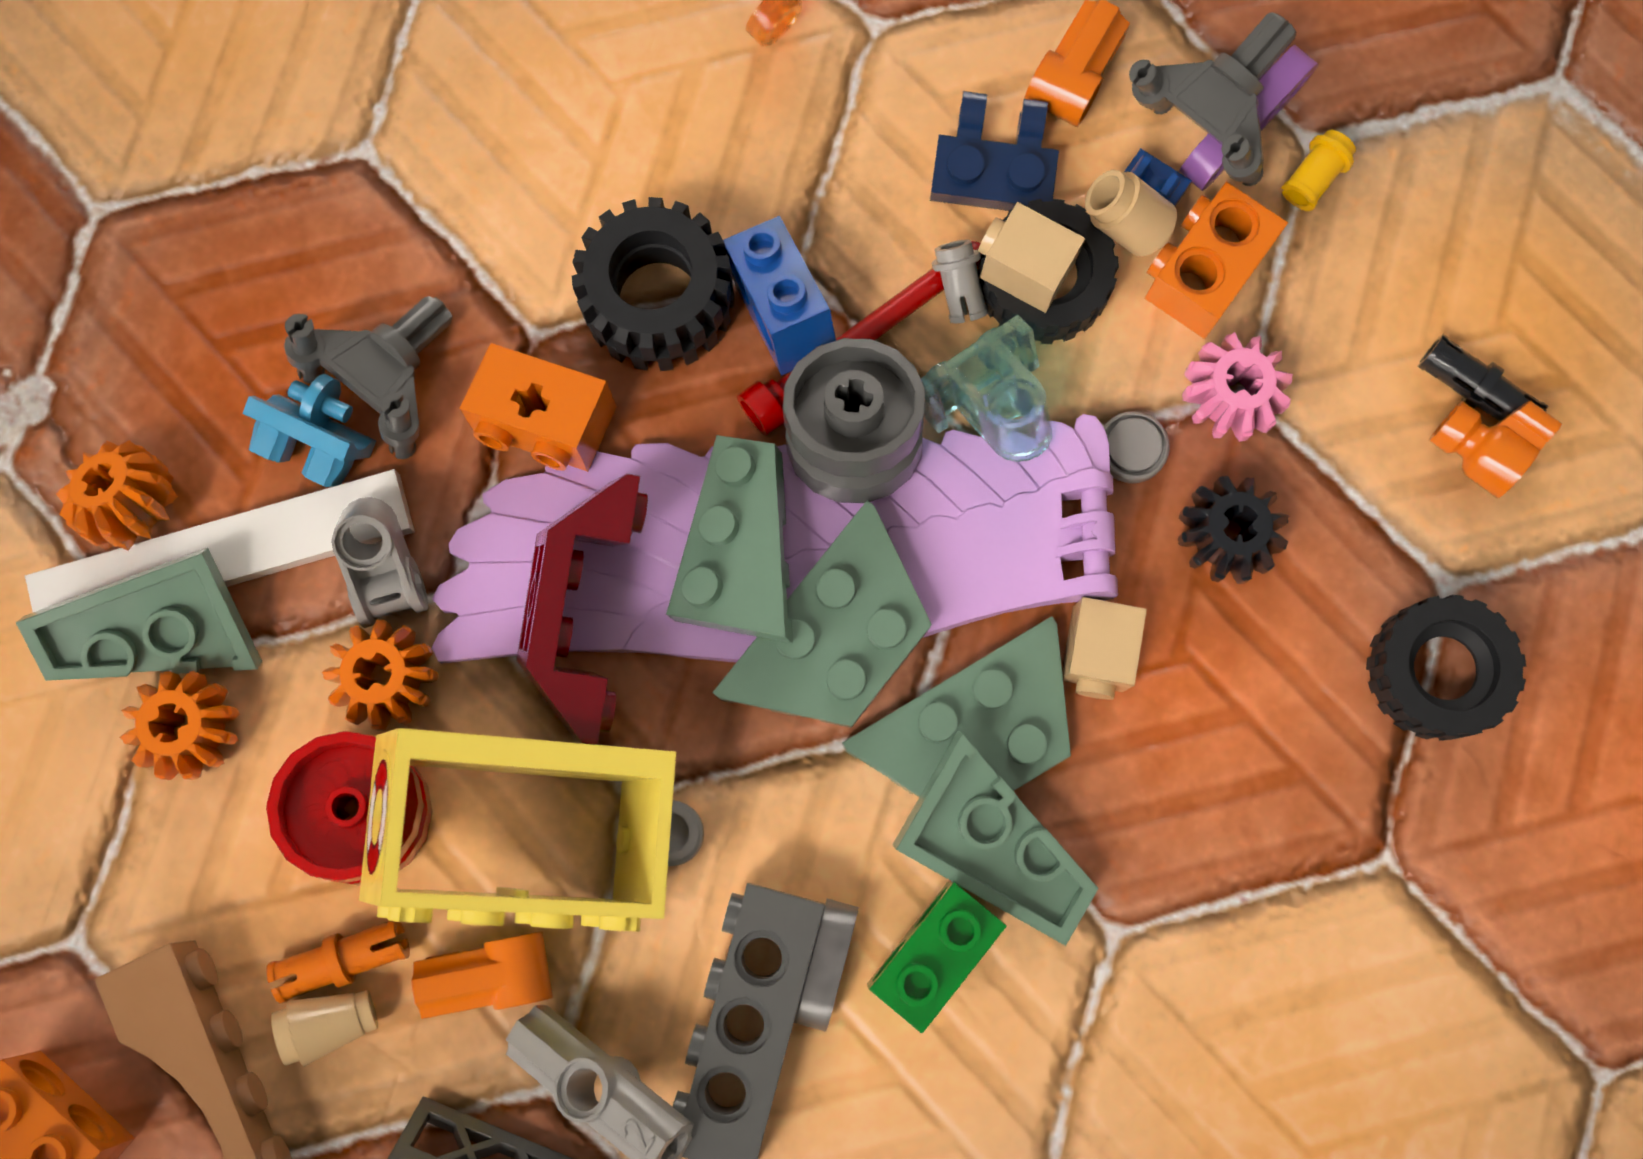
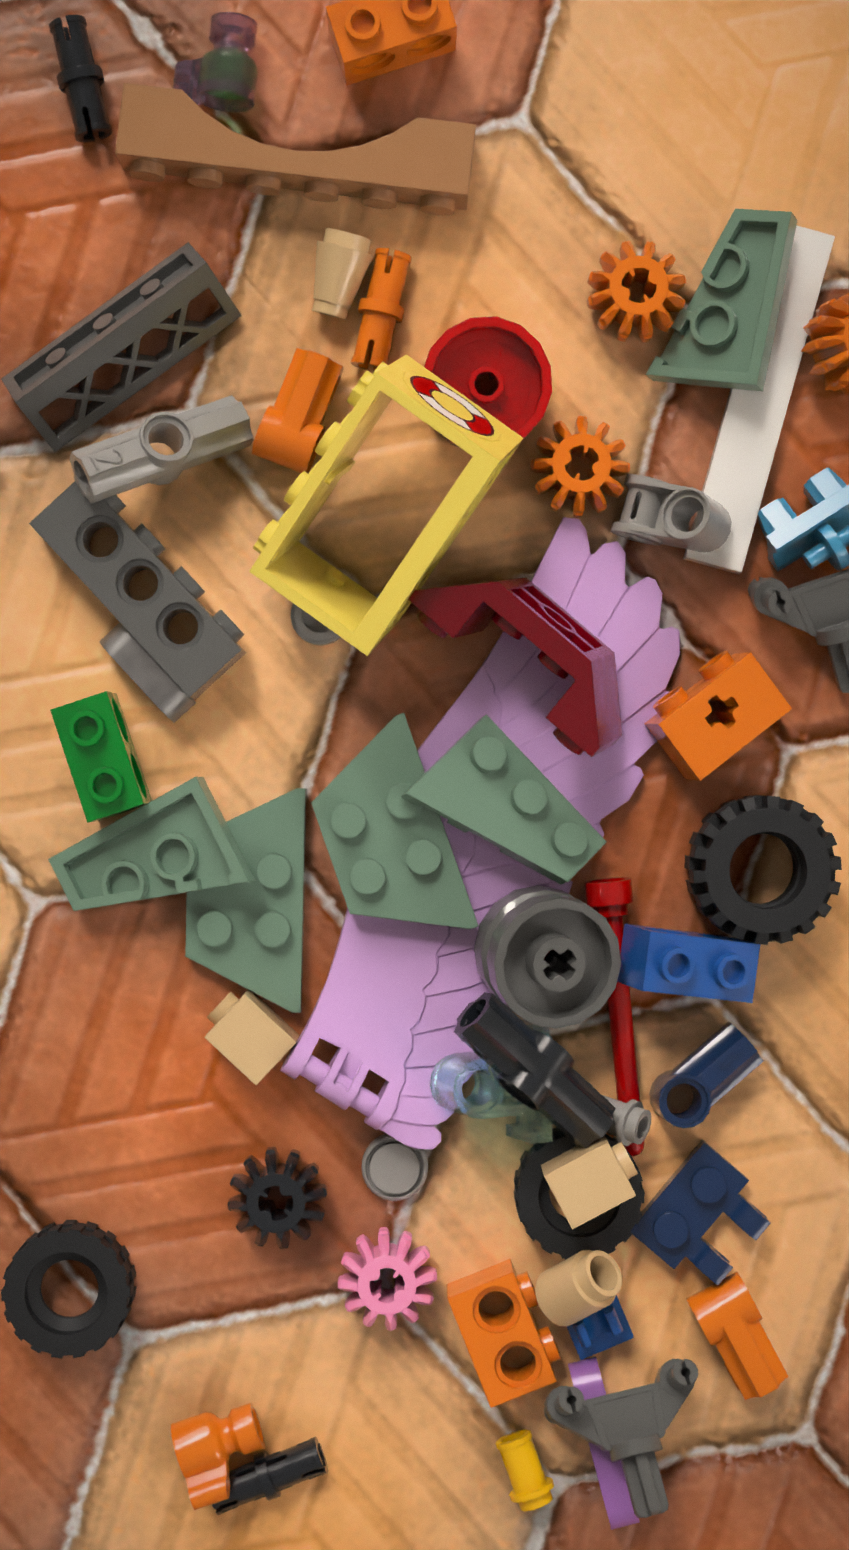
camera: 120 degrees right, 10 degrees up
none -> black piece [454,992,616,1148]
none -> dark blue piece [649,1022,763,1128]

